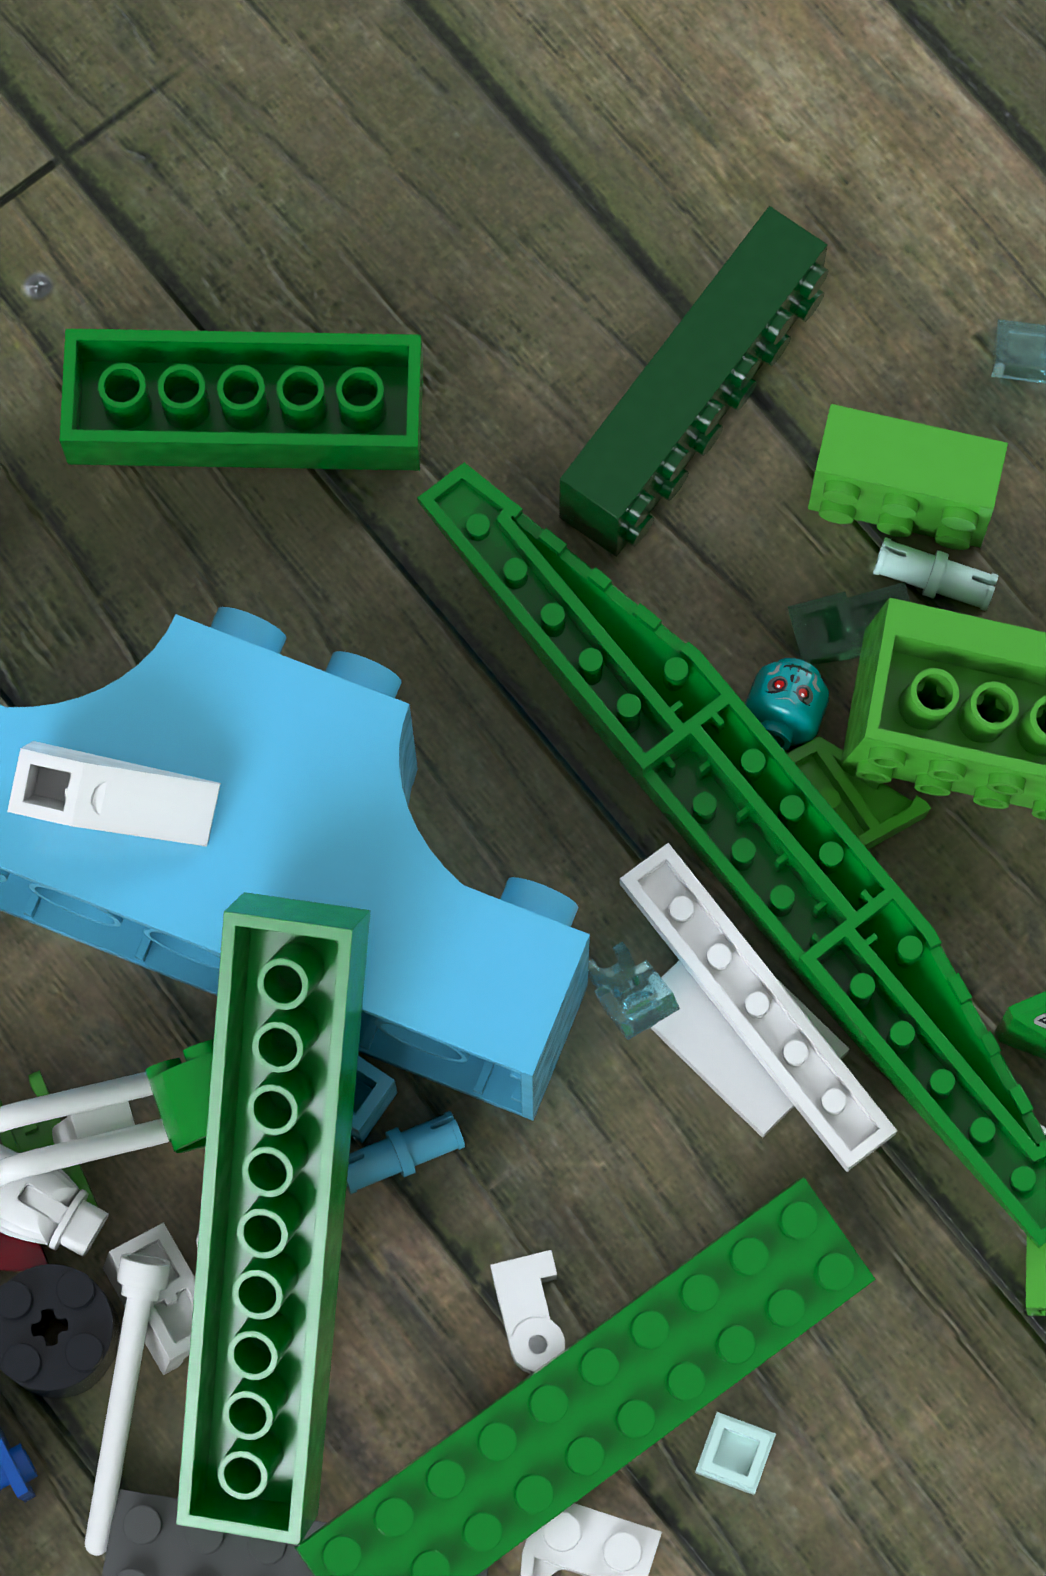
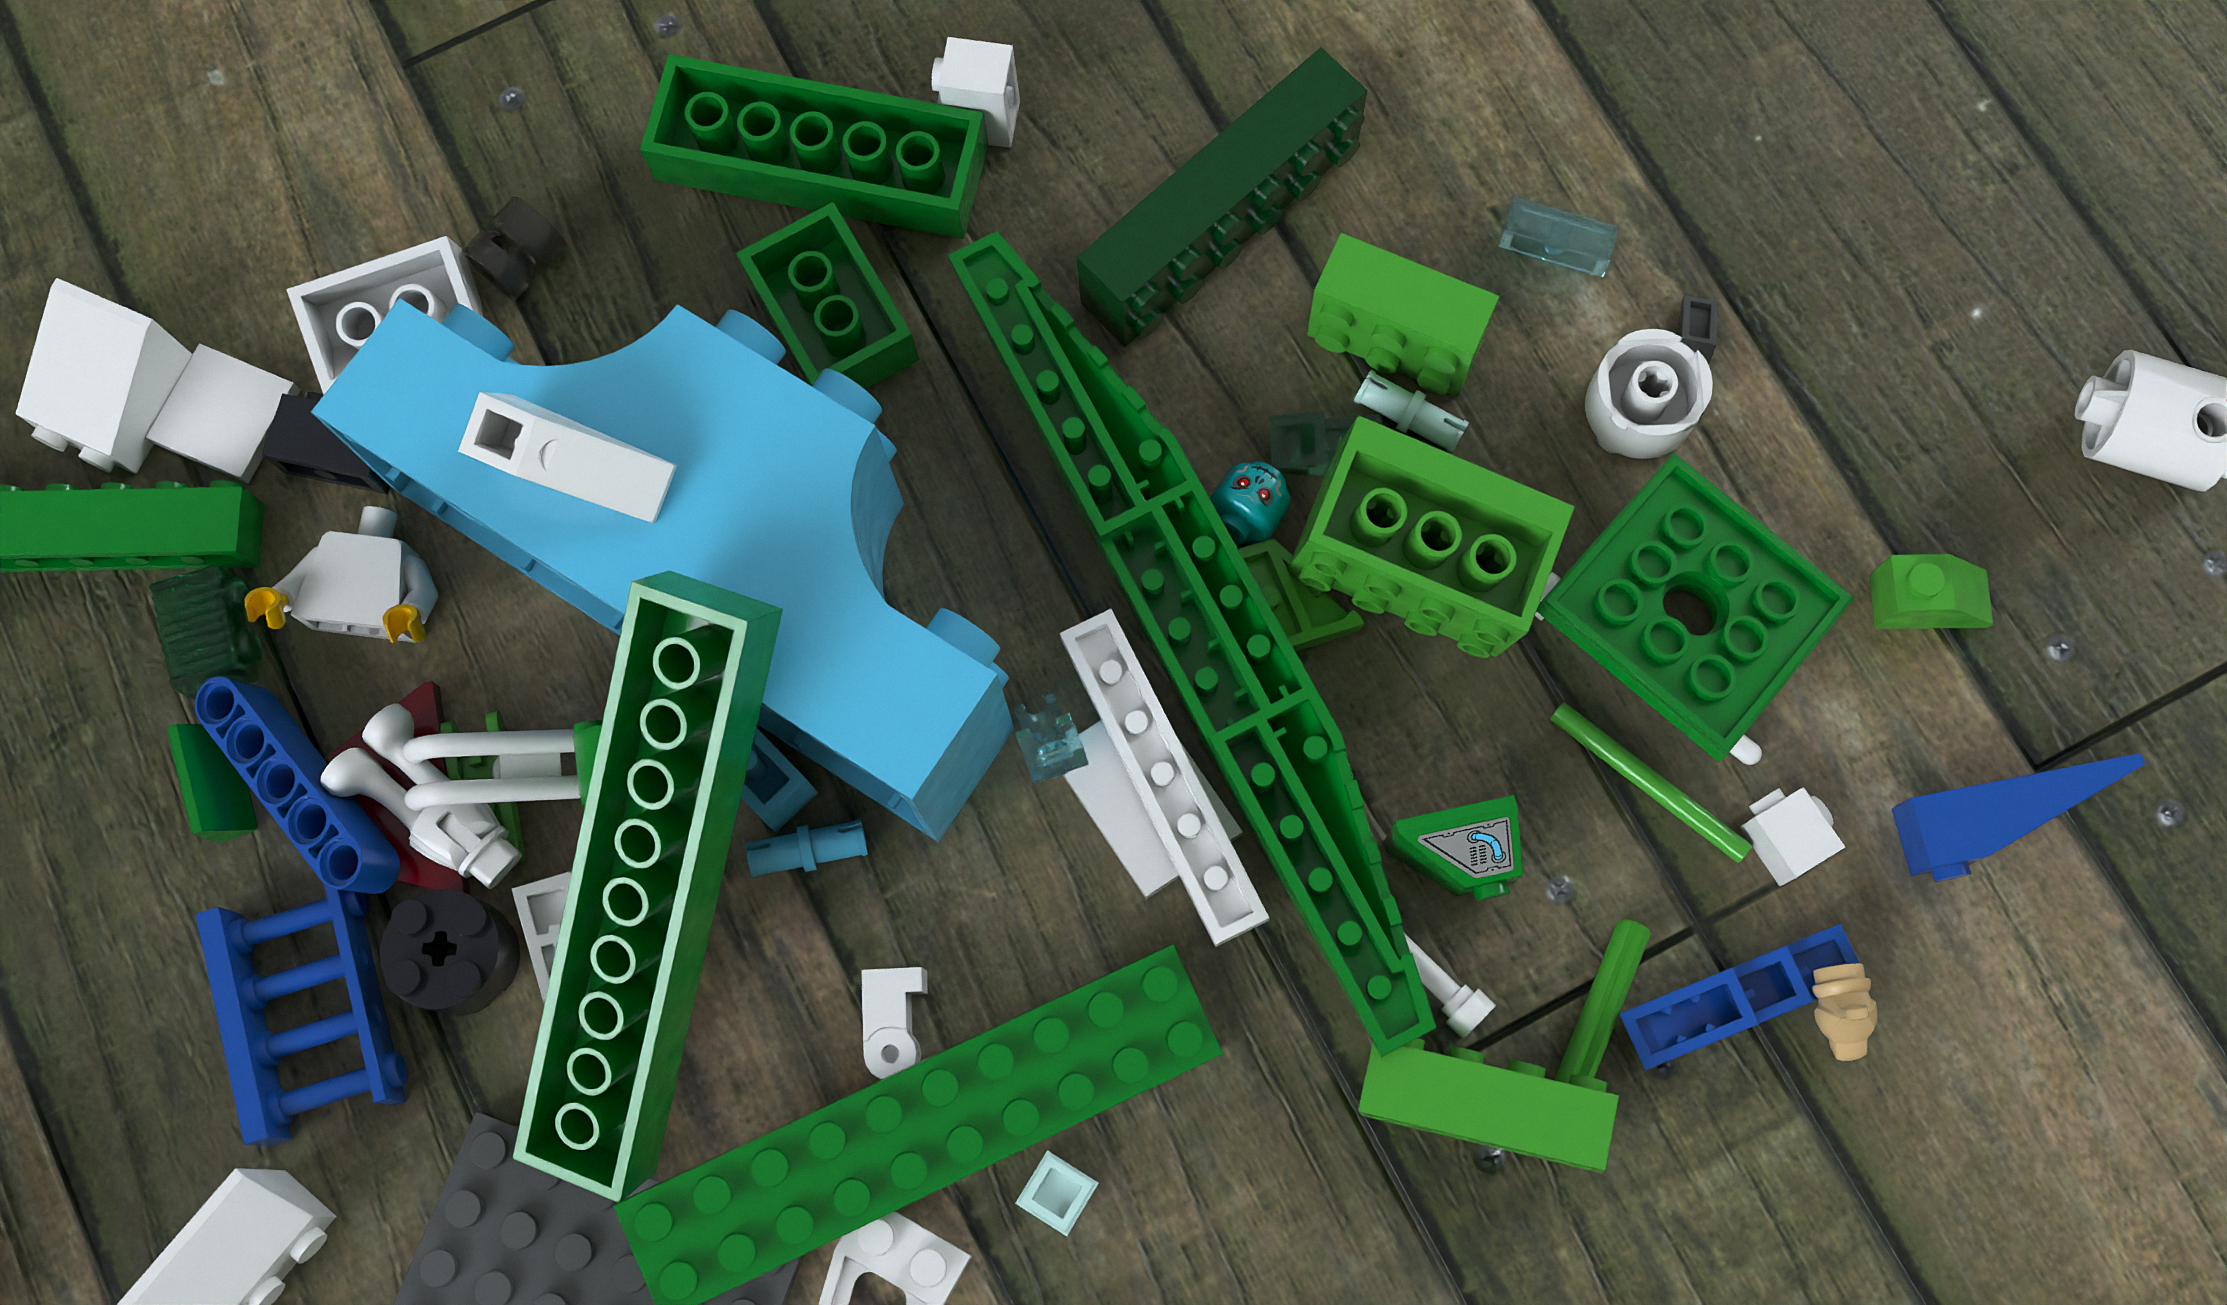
camera: 15 degrees right, 0 degrees up
white piece [85,1253,171,1556] -> none
none -> green brick [736,202,919,389]
none -> white brick [932,37,1020,148]

